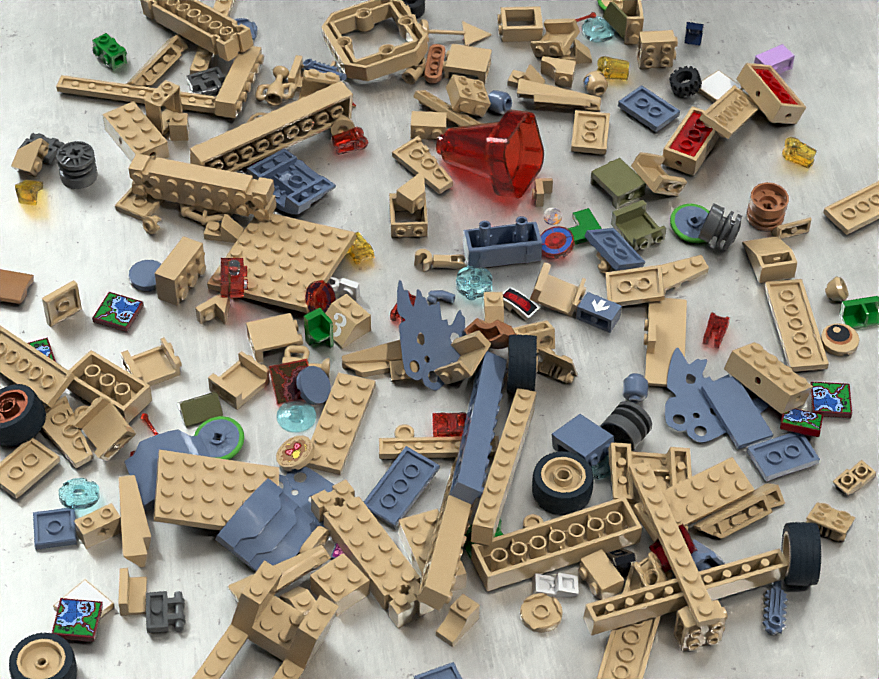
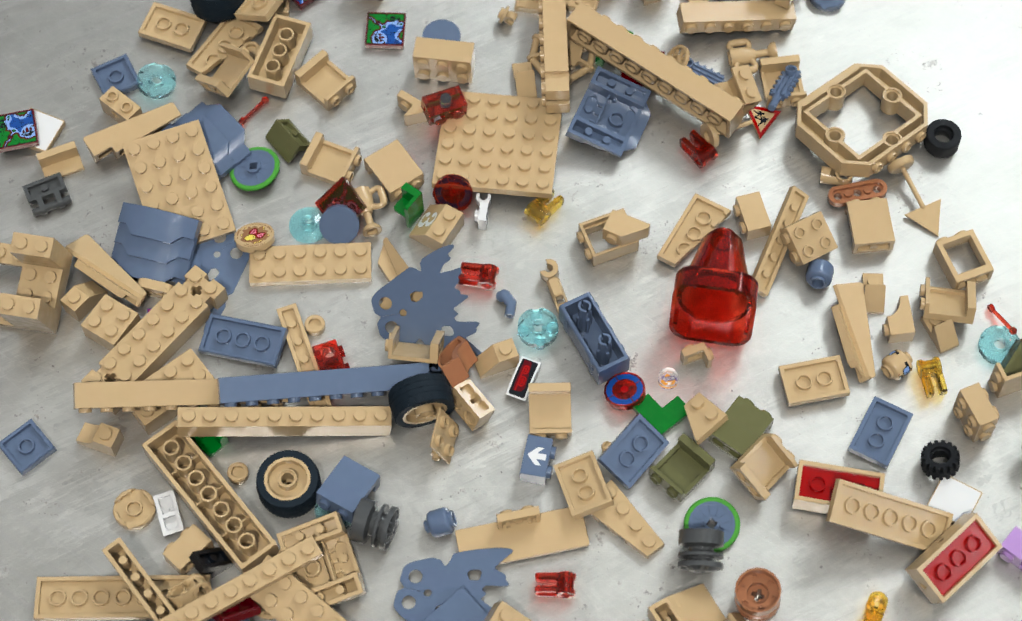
camera: 75 degrees right, 15 degrees up
none -> tan wing [684,392,729,445]

